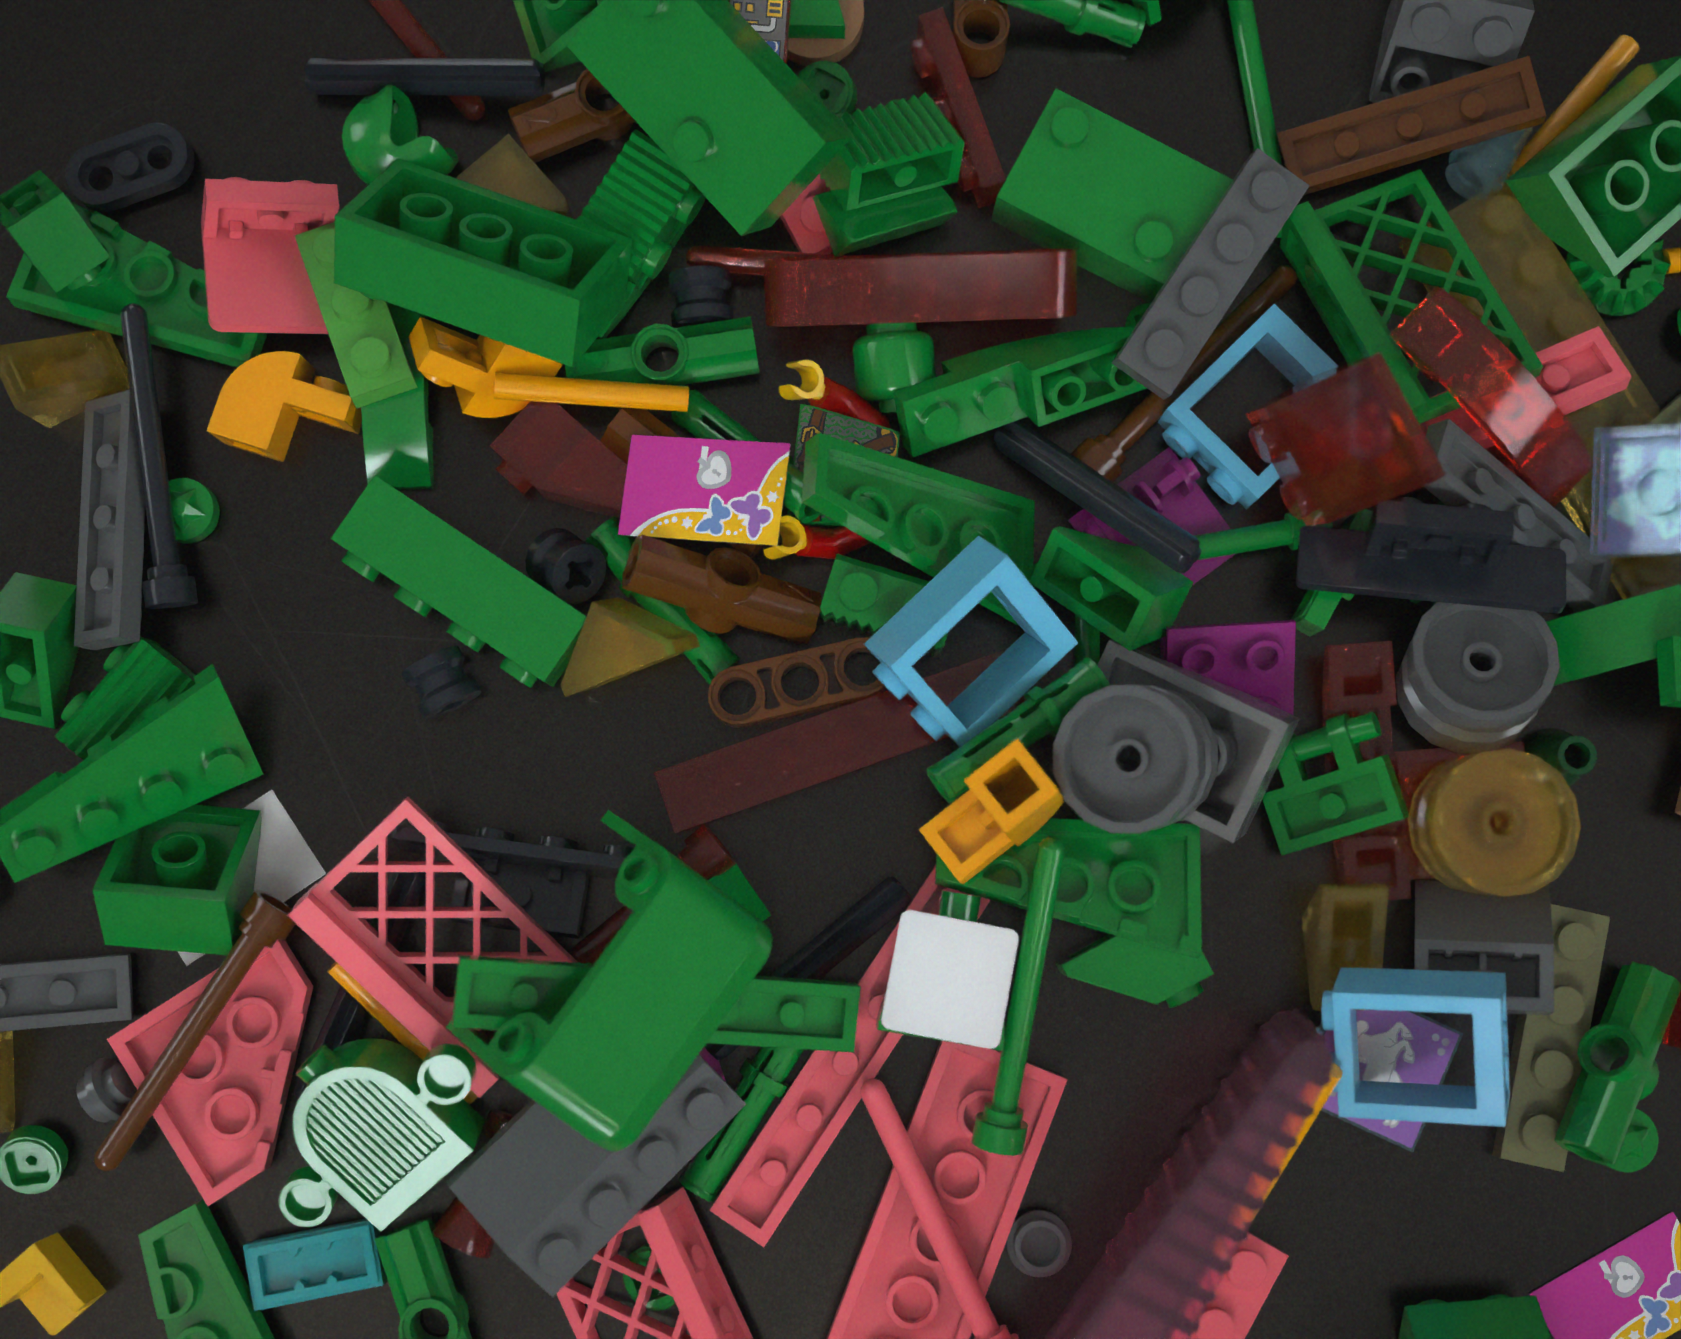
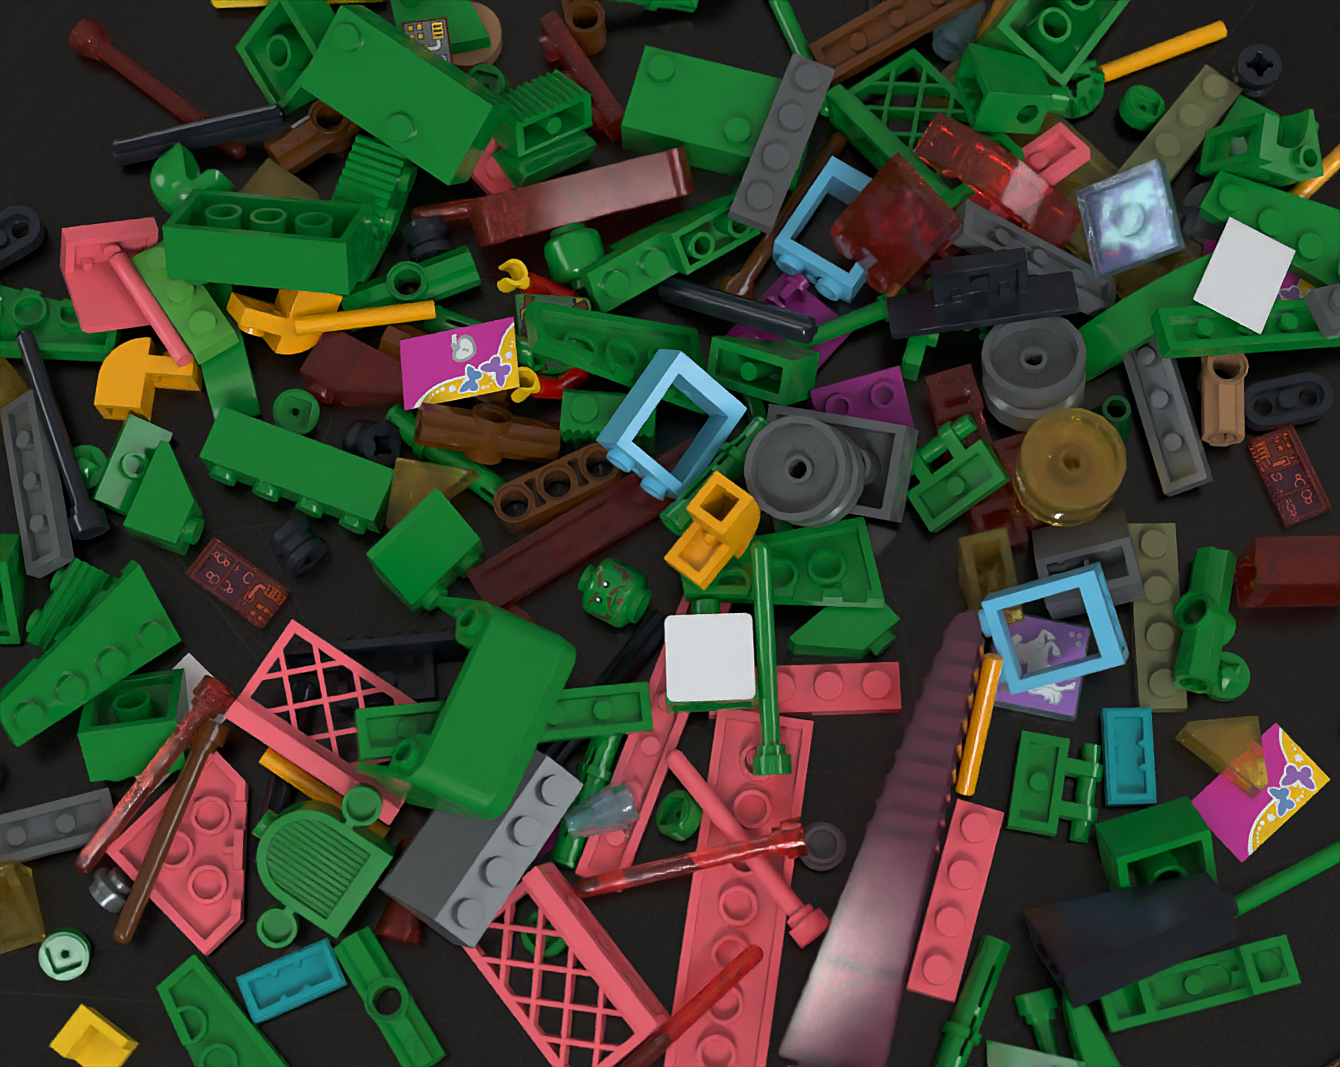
camera: 10 degrees left, 10 degrees down
none -> clear red piece [74,675,237,873]
none -> green plate [91,414,173,516]
none -> coral bar [110,252,194,367]
none -> green slope [123,440,204,556]
none -> clear red tile [185,537,291,630]
none -> green tile [271,389,320,435]
none -> green slope [366,488,484,616]
none -> clear light blue cone [564,782,640,840]
none -> clear red piece [574,816,809,898]
none -> green head [578,557,652,628]
none -> green tile [656,789,703,841]
none -> coral plate [709,662,902,719]
none -> green torso [953,43,1069,134]
none -> green plate [1006,730,1104,843]
none -> teal plate [1100,708,1157,806]
none -> dark grey plate [1123,338,1214,496]
none -> clear yellow slope [1175,715,1268,800]

